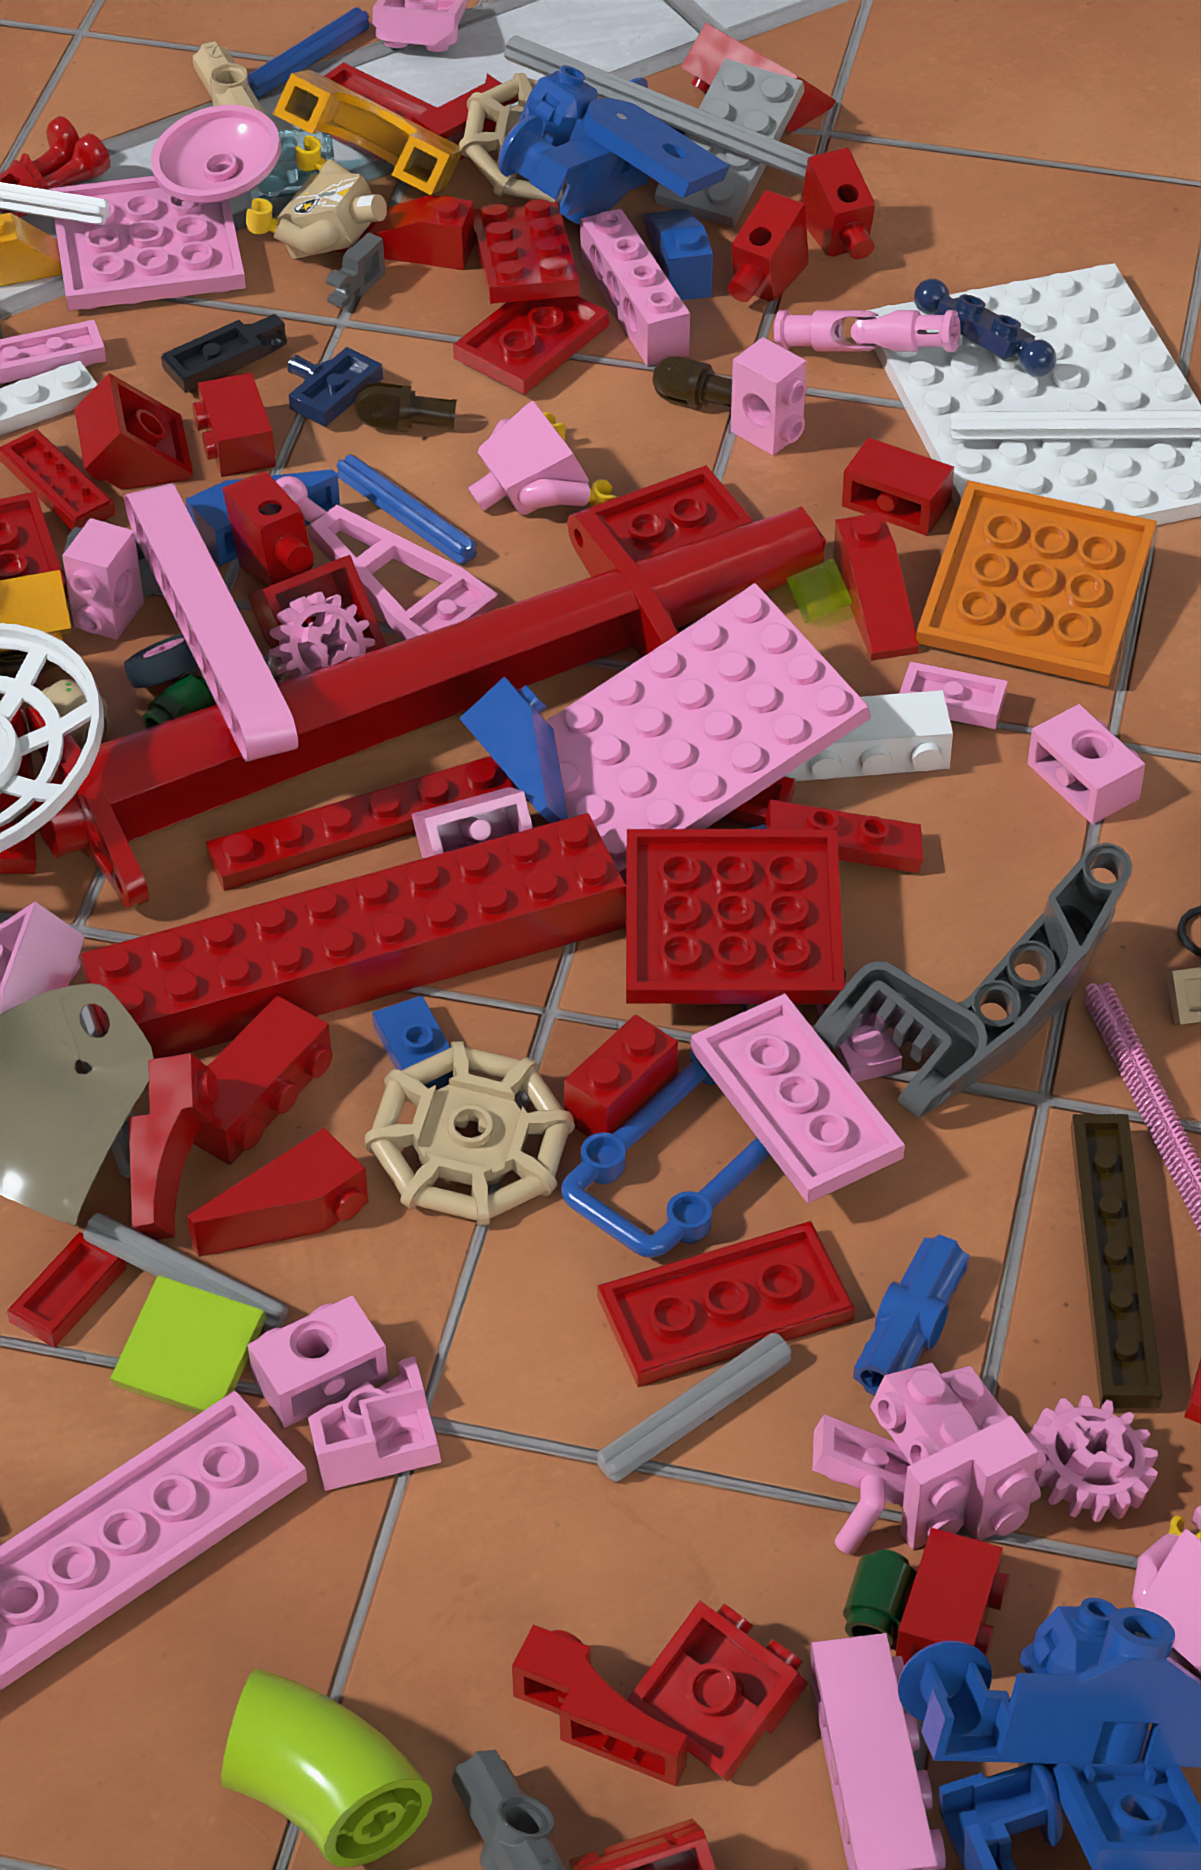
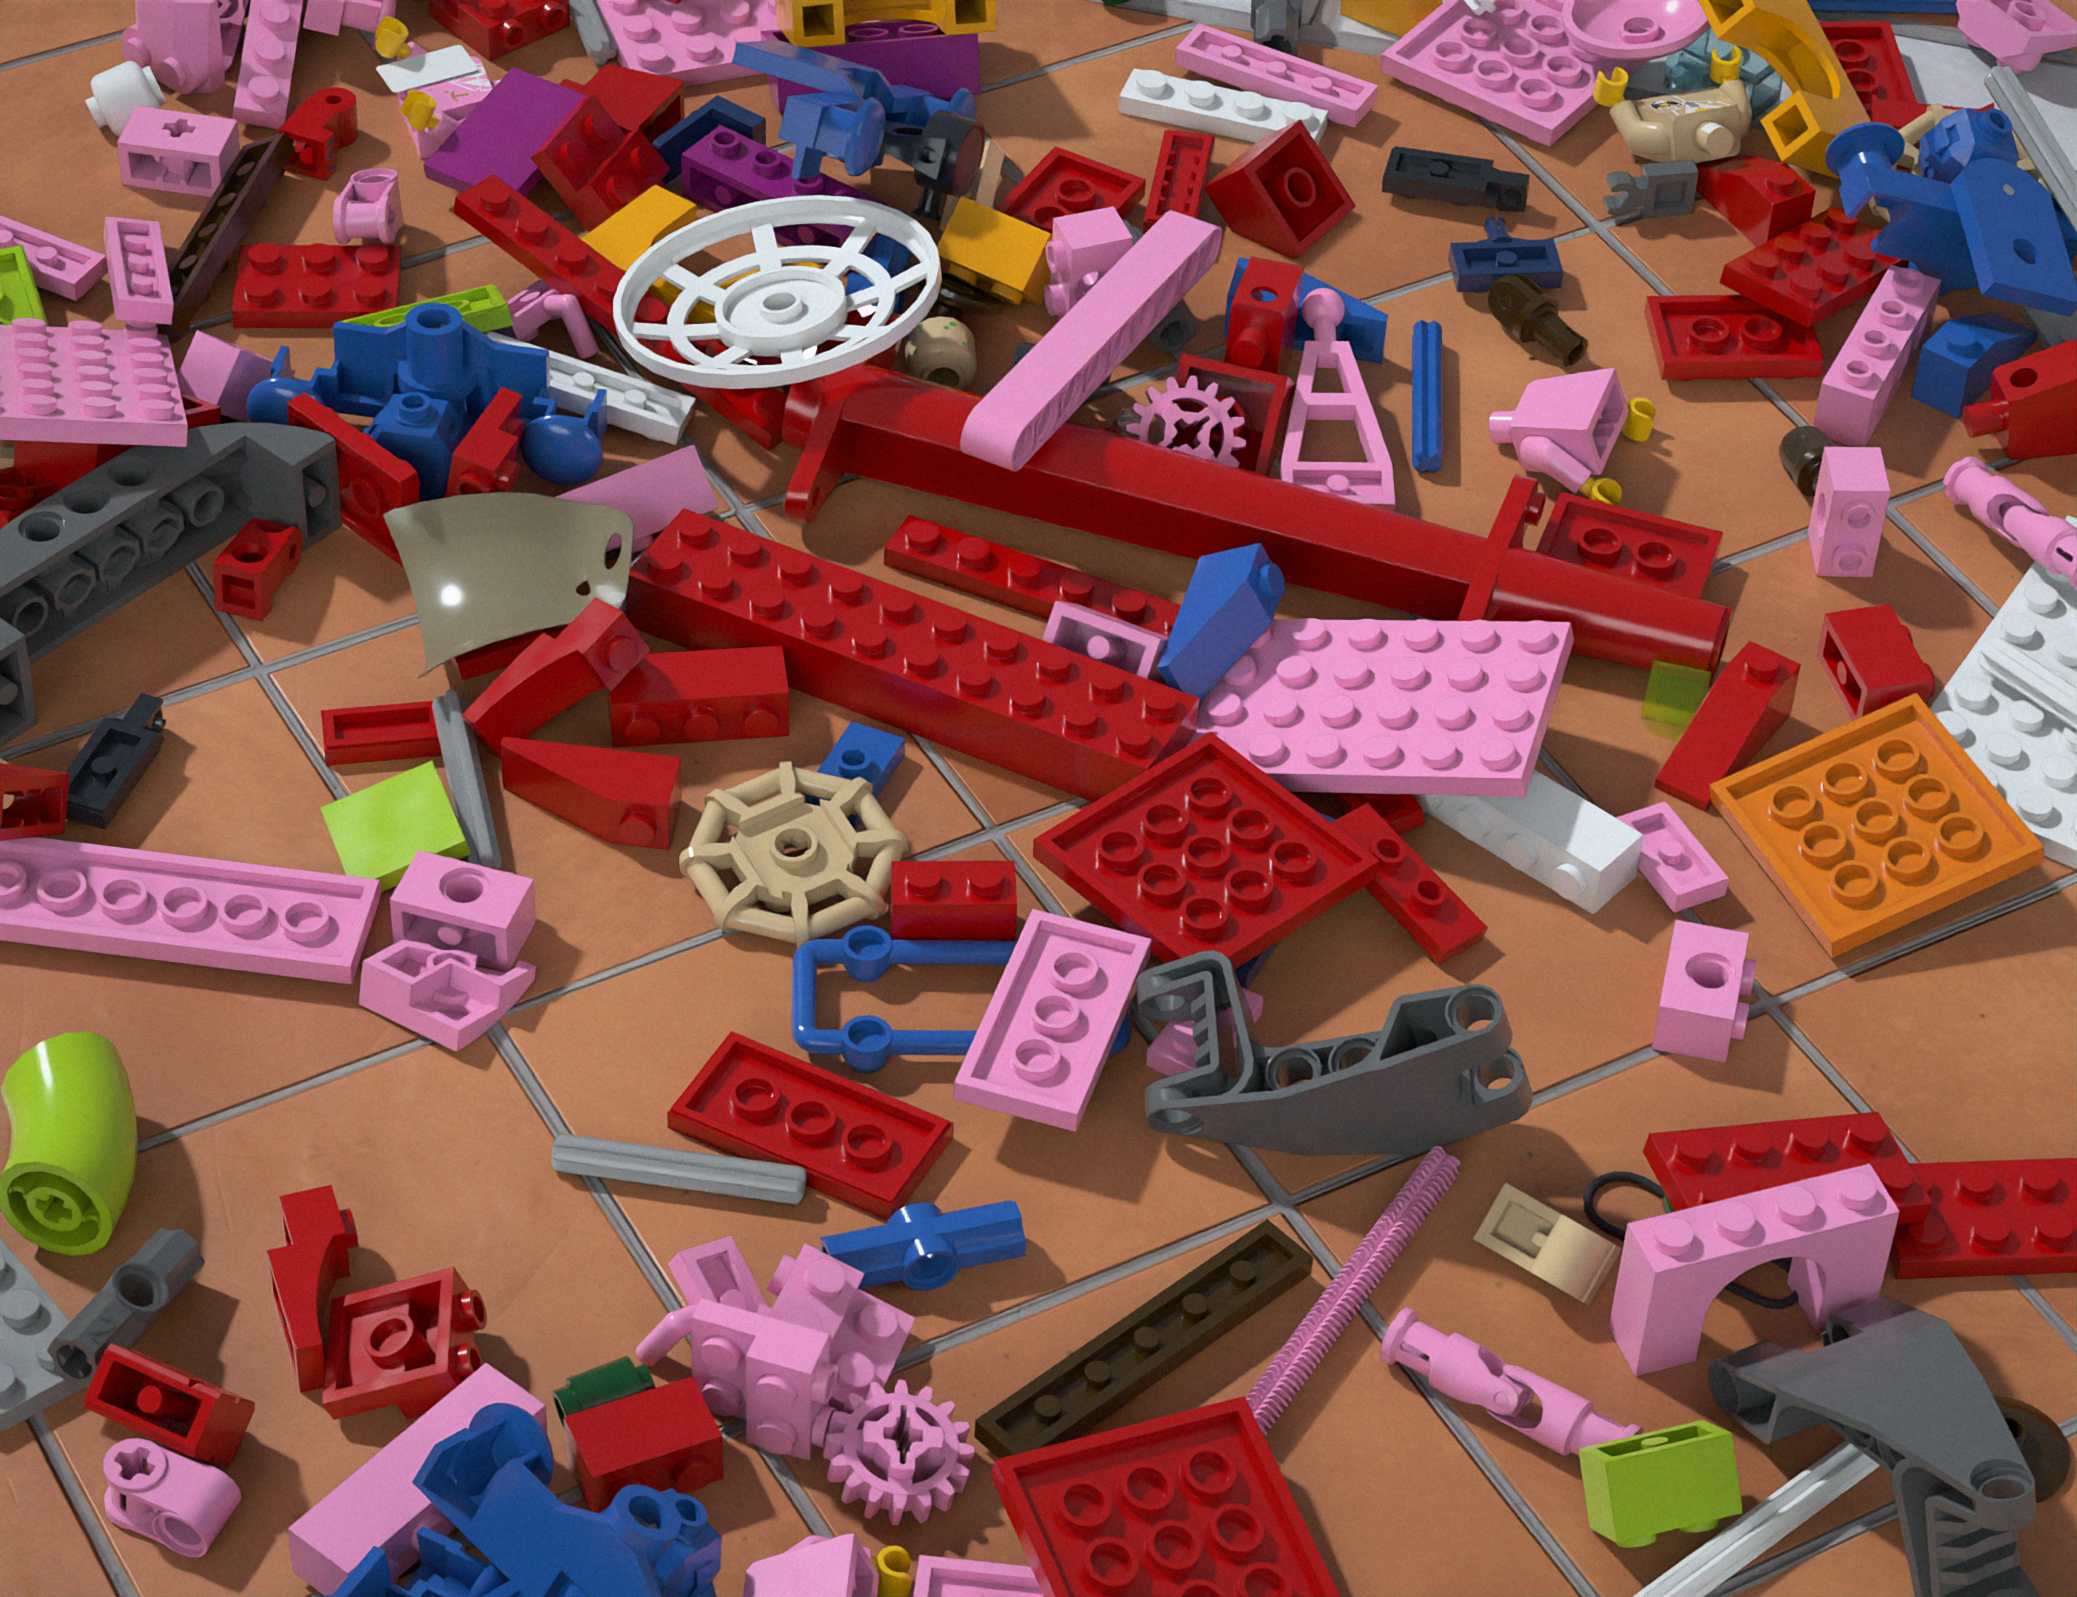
camera: 45 degrees right, 5 degrees down
red brick [192,372,276,477] -> none

